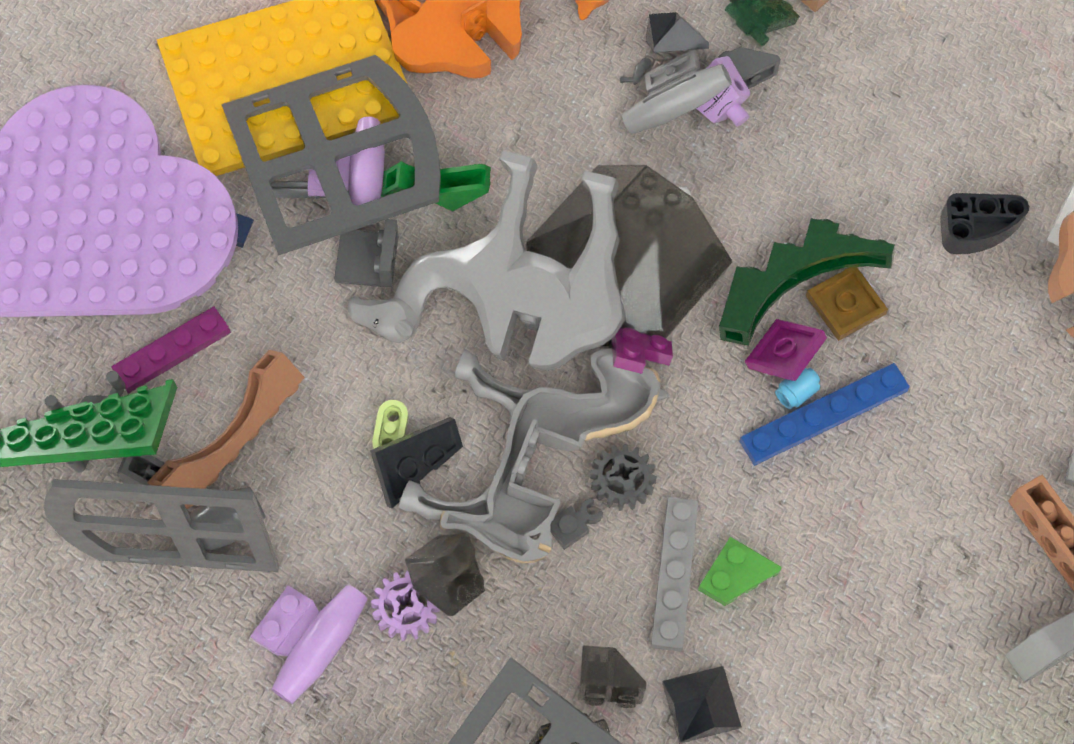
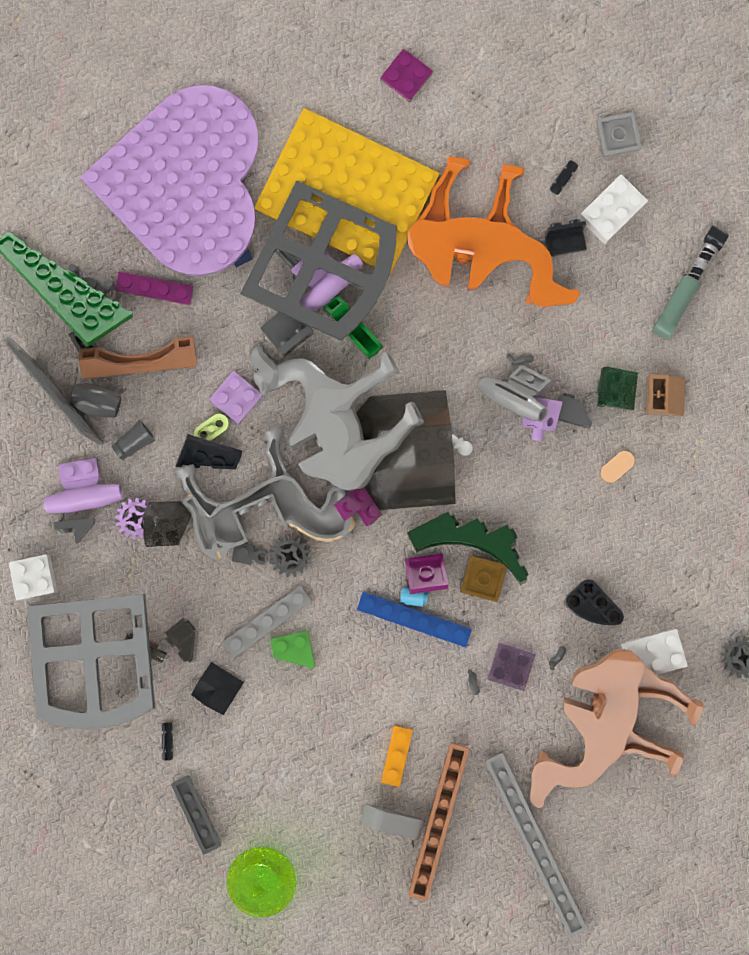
camera: 45 degrees right, 20 degrees up
slope [646,12,709,53] -> none
none -> dark grey slope [54,518,96,544]
none -> dark grey plant [111,419,156,461]
none -> lavender plate [209,371,263,425]
none -> light orange plate [381,725,413,787]
none -> dark grey piece [468,670,480,695]
none -> clear purple plate [487,643,536,691]
none -> dark grey piece [549,646,566,671]
none -> light nougat tile [600,451,634,483]

